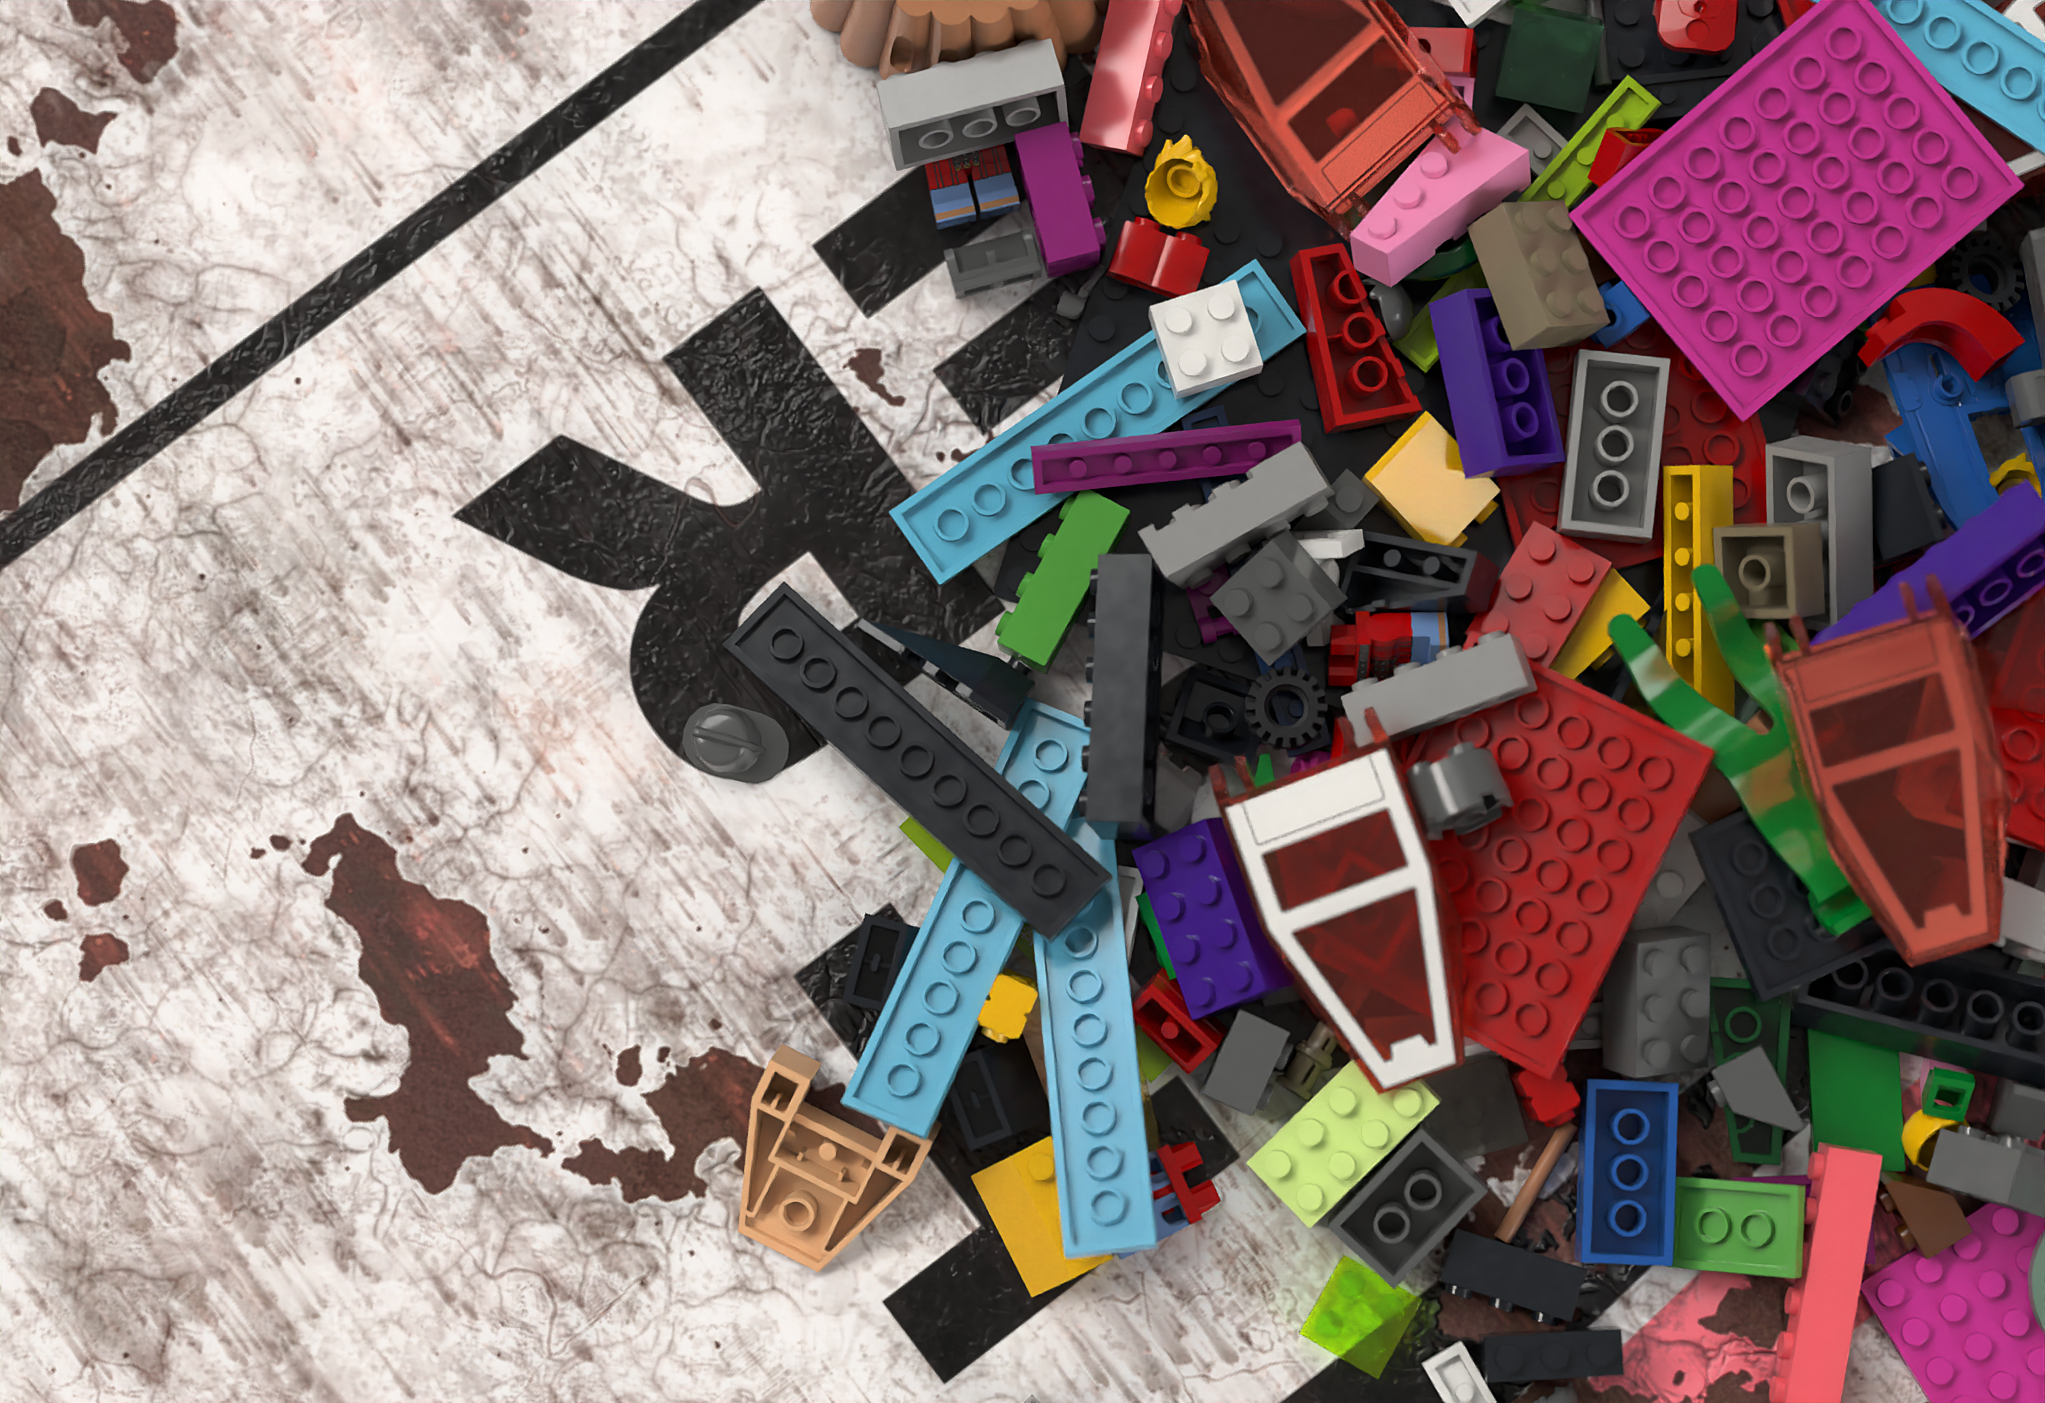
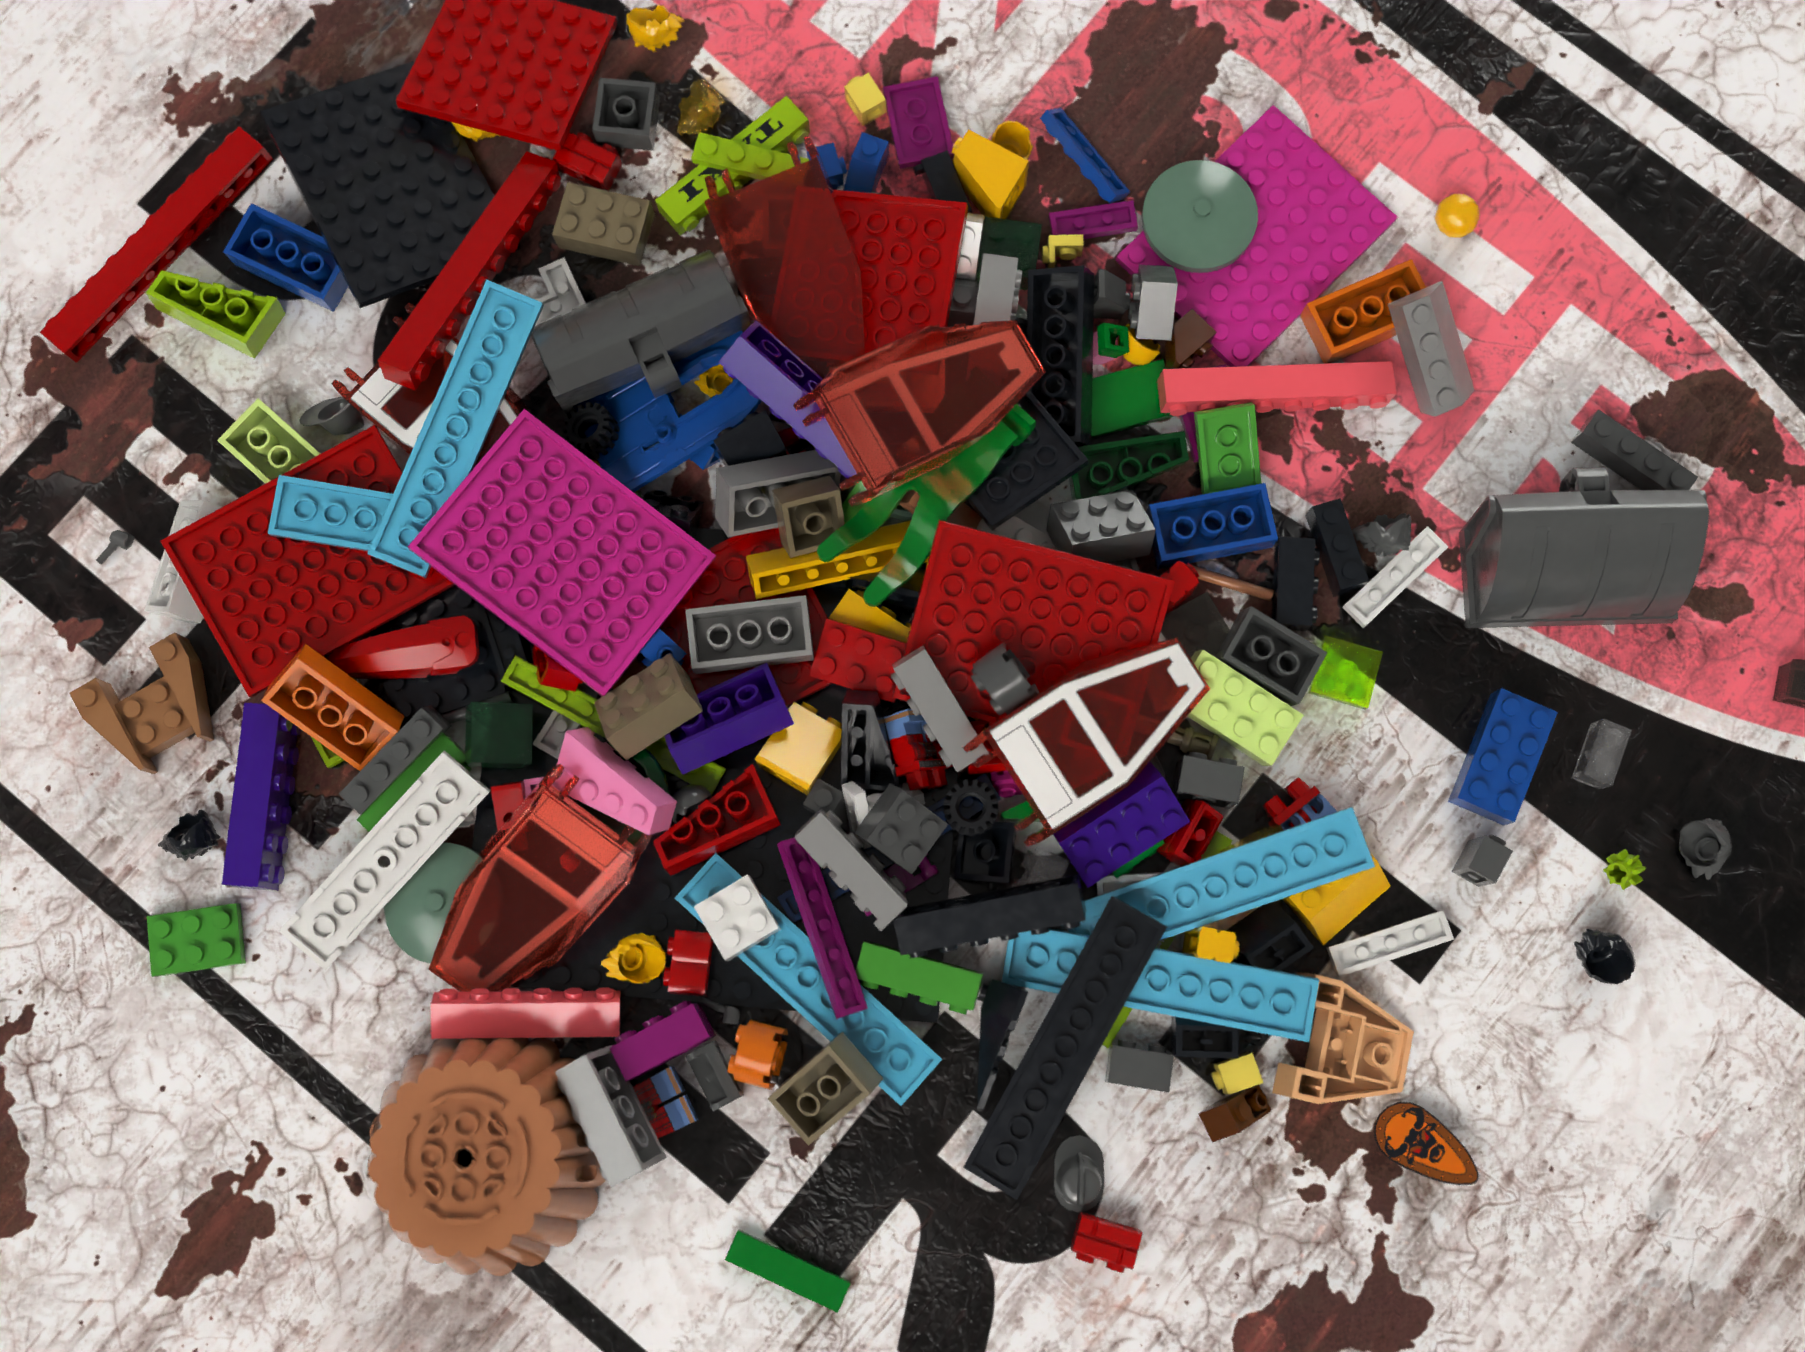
camera: 100 degrees left, 5 degrees down
dark grey slope [1707,1045,1804,1132] -> none
red arch [1857,288,2025,382] -> none
none -> green tile [725,1229,851,1313]
none -> orange brick [727,1020,788,1090]
none -> dark tan brick [767,1032,883,1146]
none -> red brick [1070,1212,1143,1273]
none -> dark grey brick [1105,1040,1174,1092]
none -> reddish brown slope [1199,1084,1272,1142]
none -> light yellow brick [1211,1052,1263,1095]
none -> white plate [1326,910,1454,977]
none -> shield [1374,1102,1479,1185]

